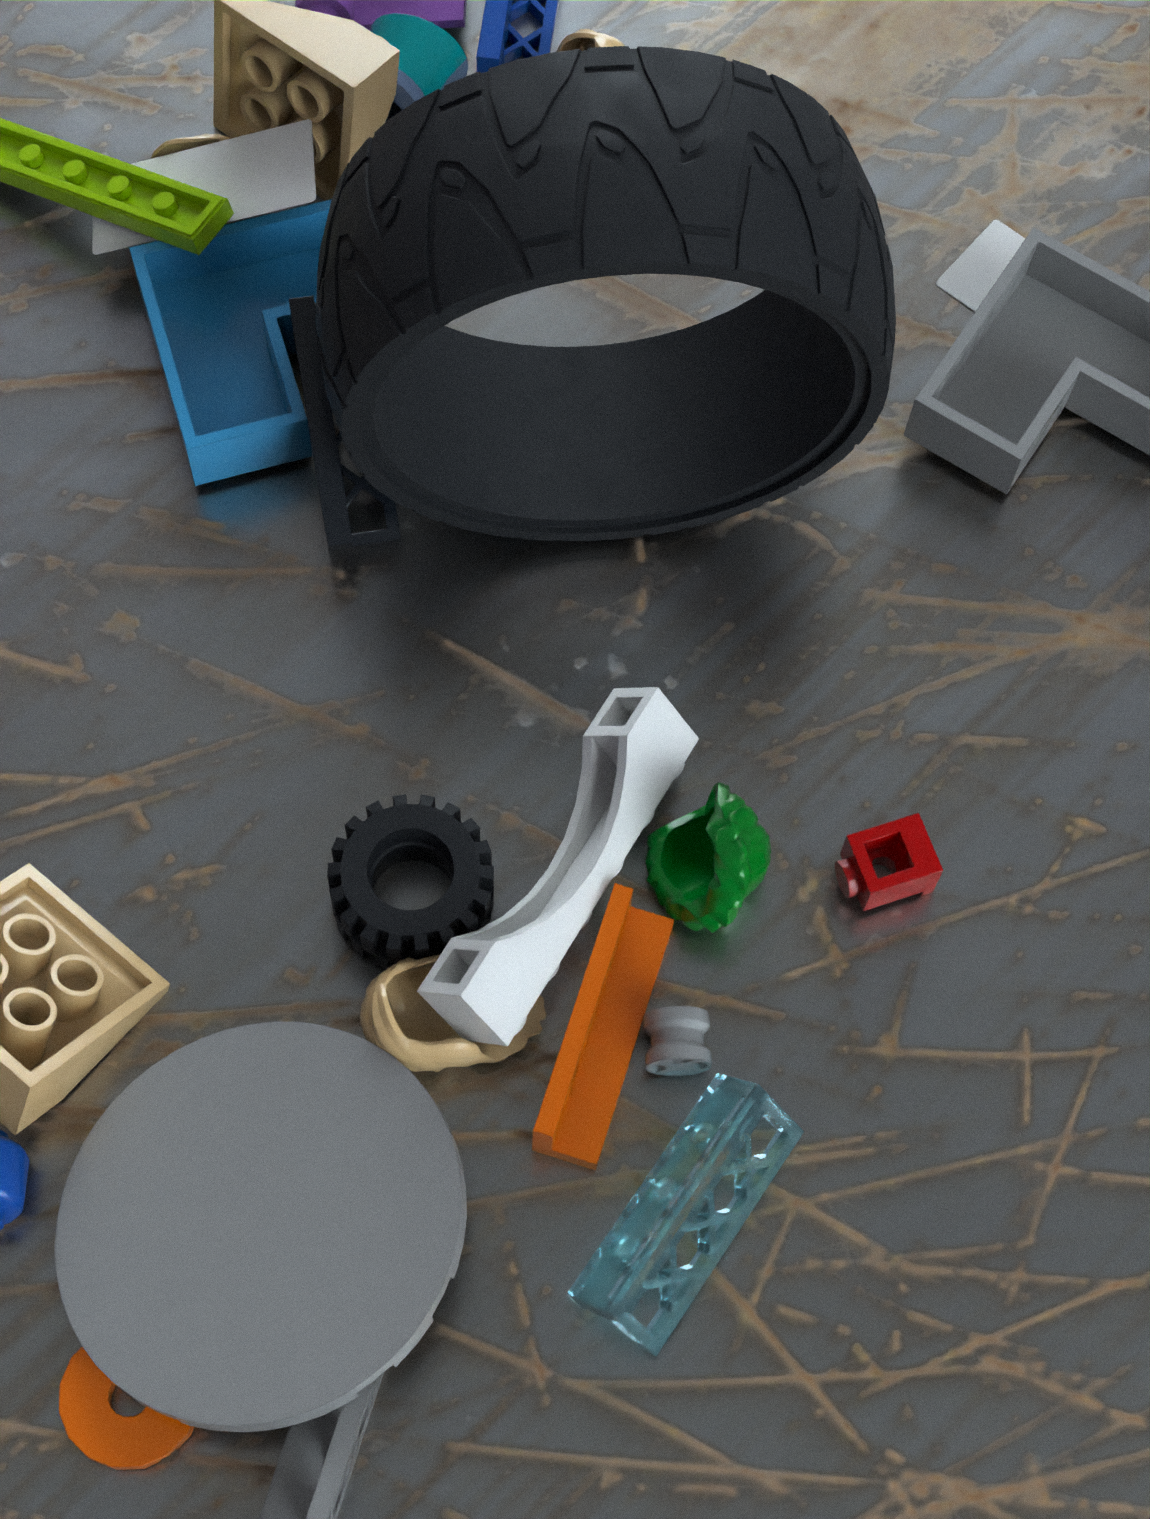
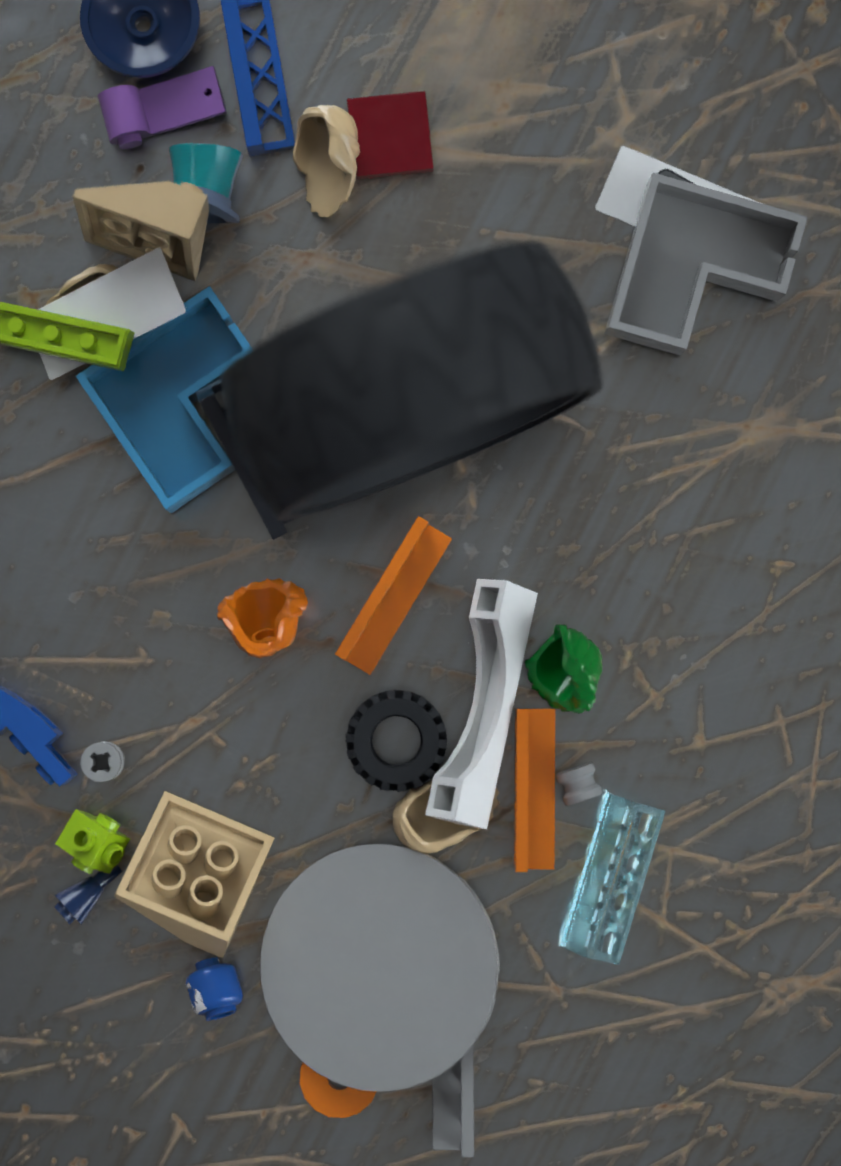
camera: 15 degrees left, 20 degrees up
red brick [835,813,943,911] -> none
none -> orange hair [217,578,308,658]
none -> orange fence [335,516,452,675]

